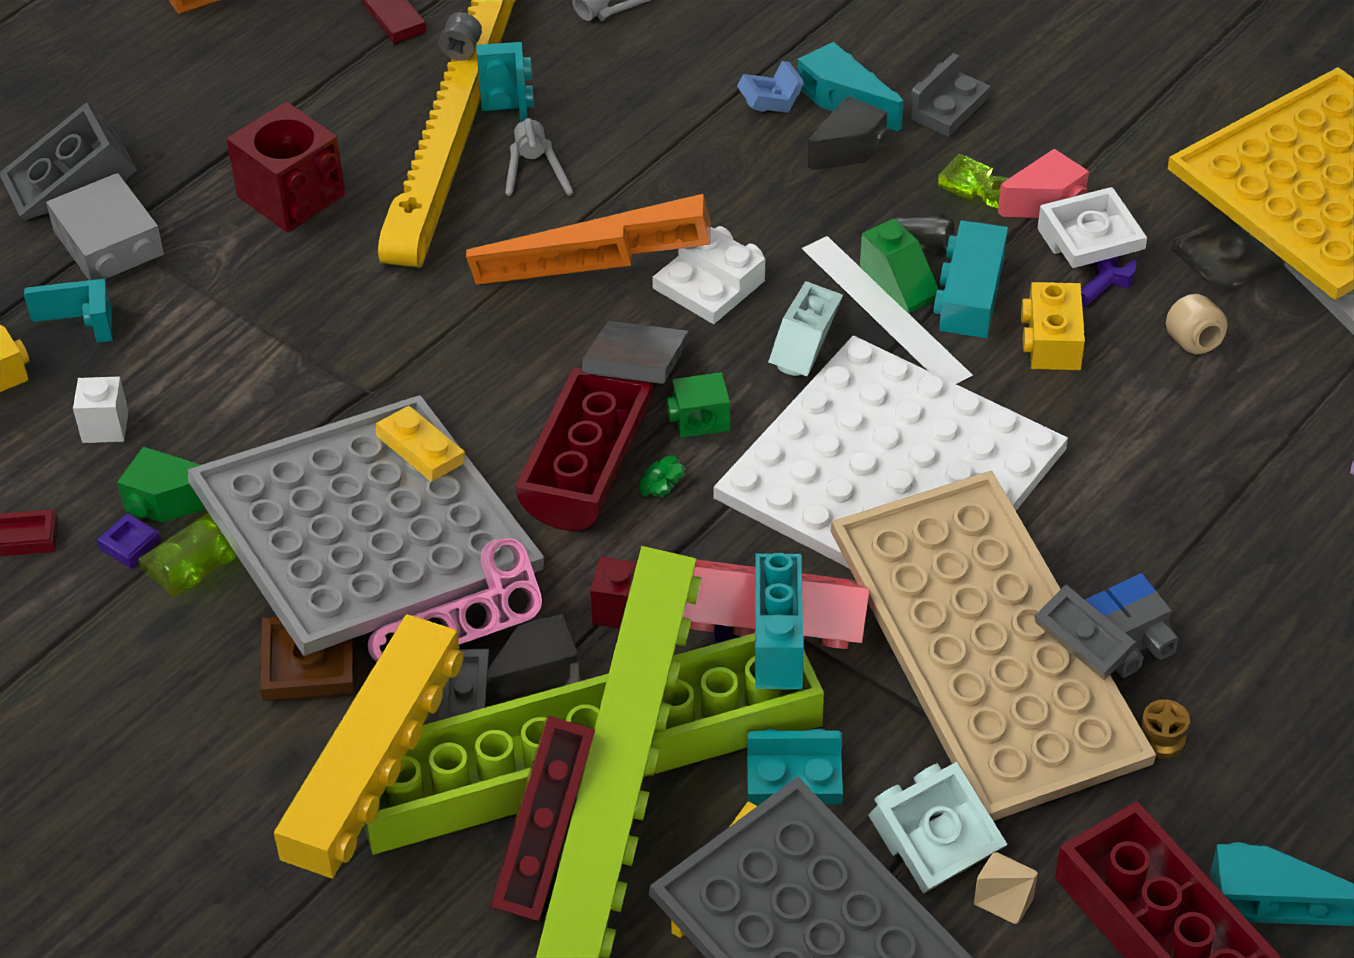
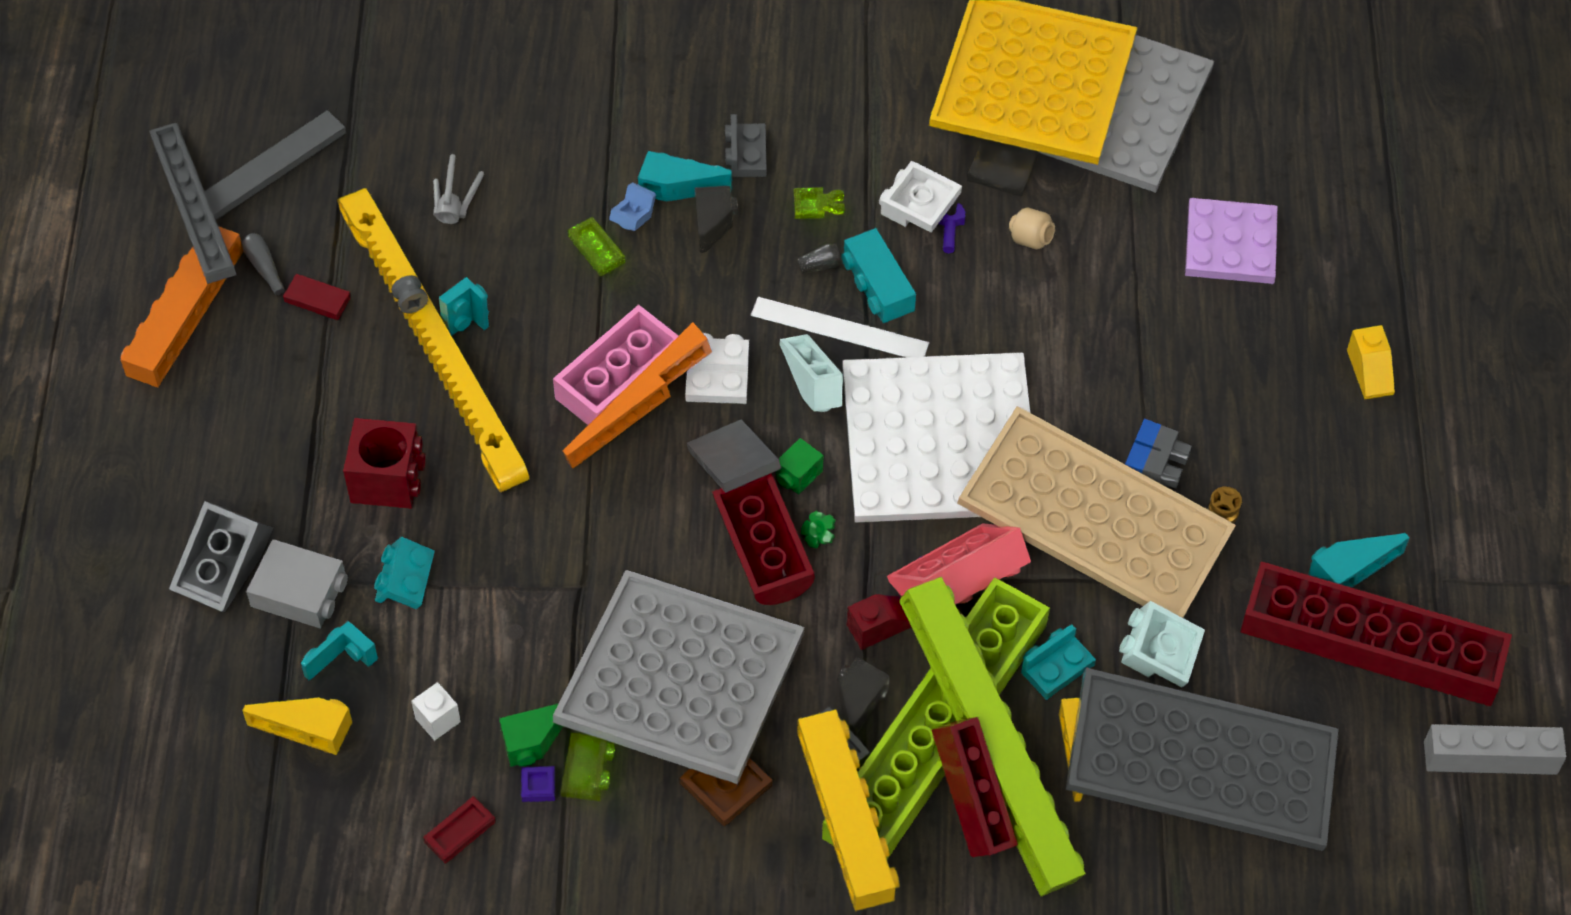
camera: 40 degrees left, 10 degrees up
bright pink beam [368,538,542,662] -> none
yellow plate [376,405,465,482] -> none
light grey plant [505,118,573,196] -> none
teal slope [755,553,804,689] -> none
green slope [860,218,939,314] -> none
tan slope [974,851,1038,924] -> none
coral slope [998,149,1089,218] -> none
yellow brick [1021,282,1085,370] -> none
dark grey plate [1035,585,1136,680] -> none
none -> teal bracket [374,537,435,609]
none -> bright pink brick [553,305,678,425]
none -> clear neon green plate [568,217,625,276]

